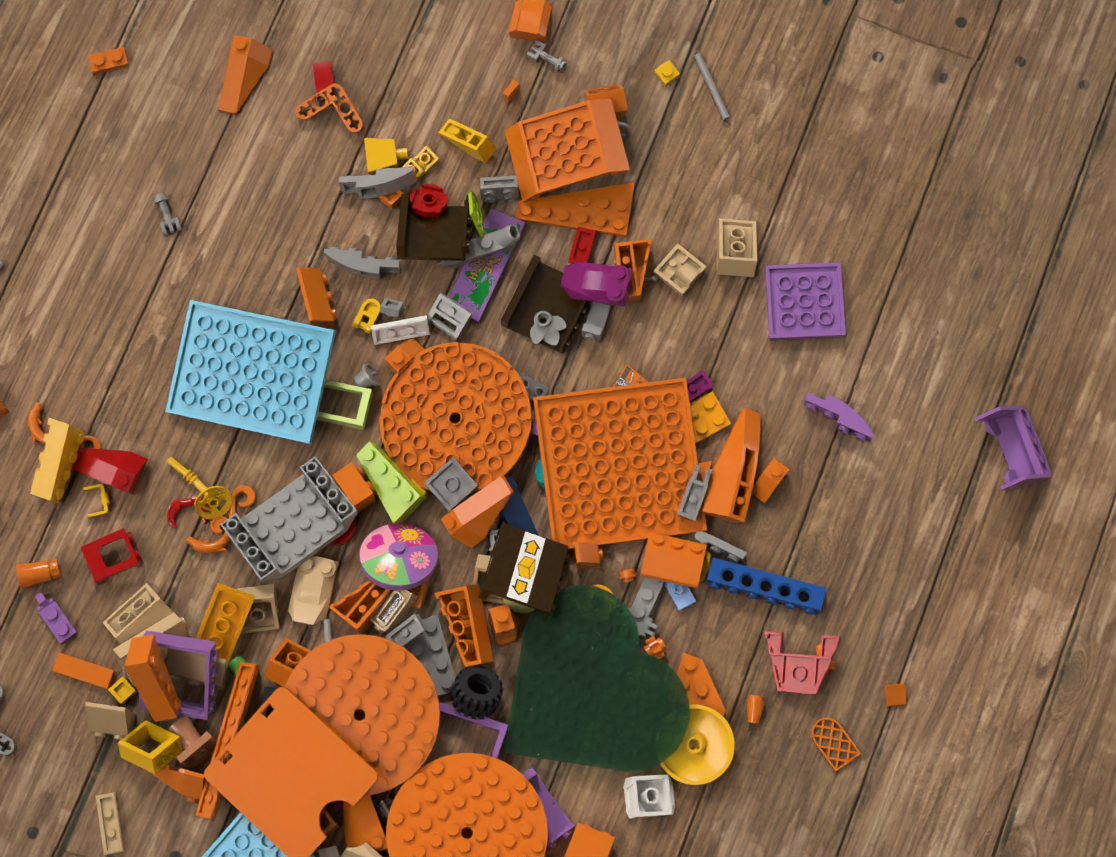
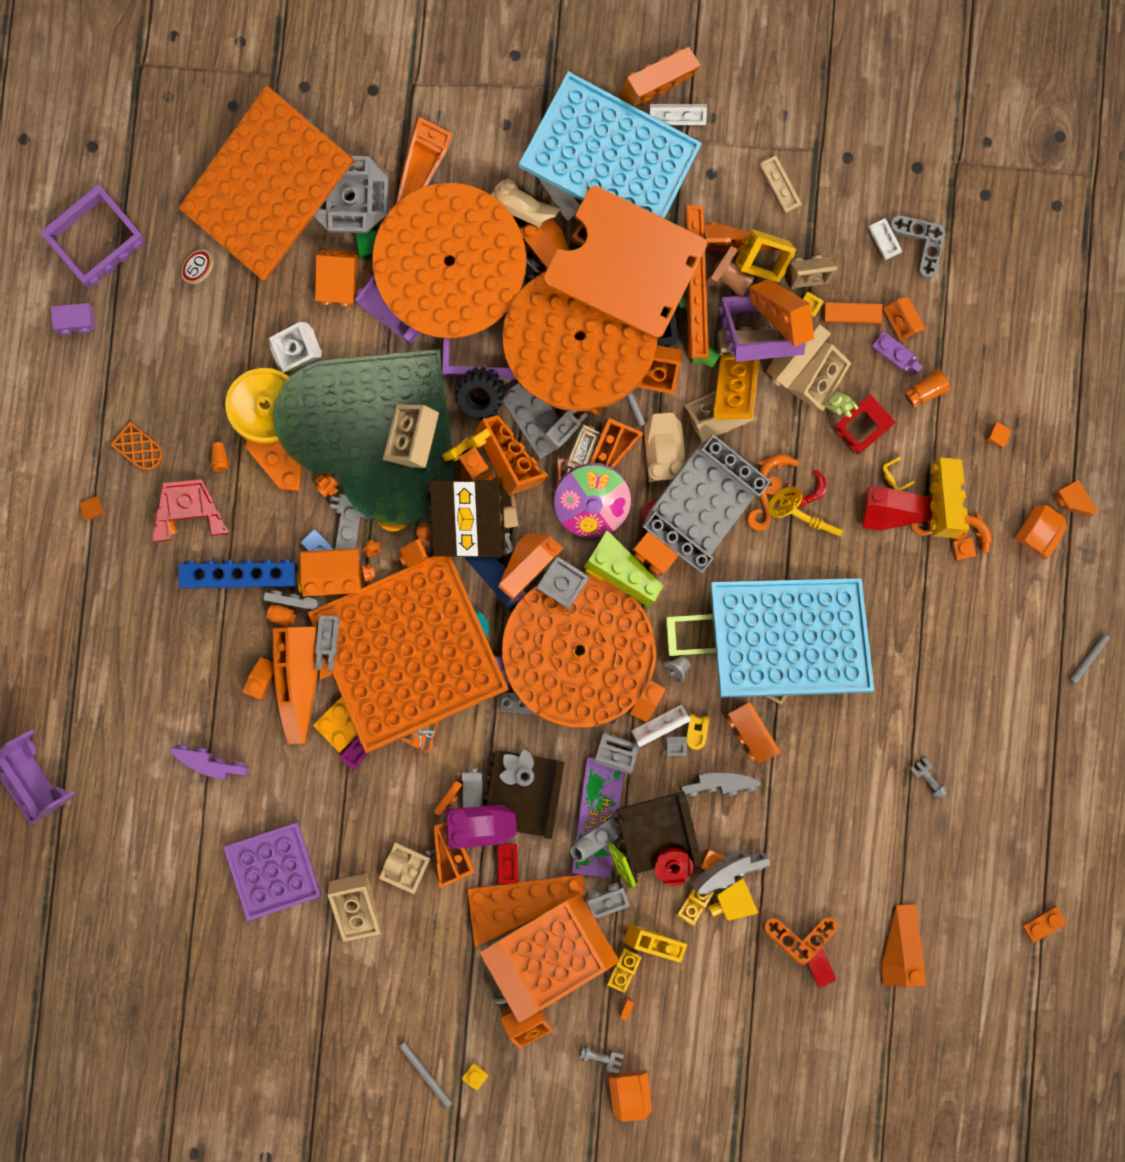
camera: 165 degrees right, 10 degrees up
none -> orange brick [266,604,297,628]
none -> orange plate [361,564,375,582]
none -> tan slope [383,405,439,468]
none -> orange plate [417,523,433,542]
none -> orange plate [434,780,463,817]
none -> yellow plate [442,429,491,461]
none -> yellow slope [607,948,642,994]
none -> yellowish green plate [825,391,858,417]
none -> white plate [868,218,902,261]
none -> orange panel [883,296,926,342]
none -> orange plate [952,538,976,560]

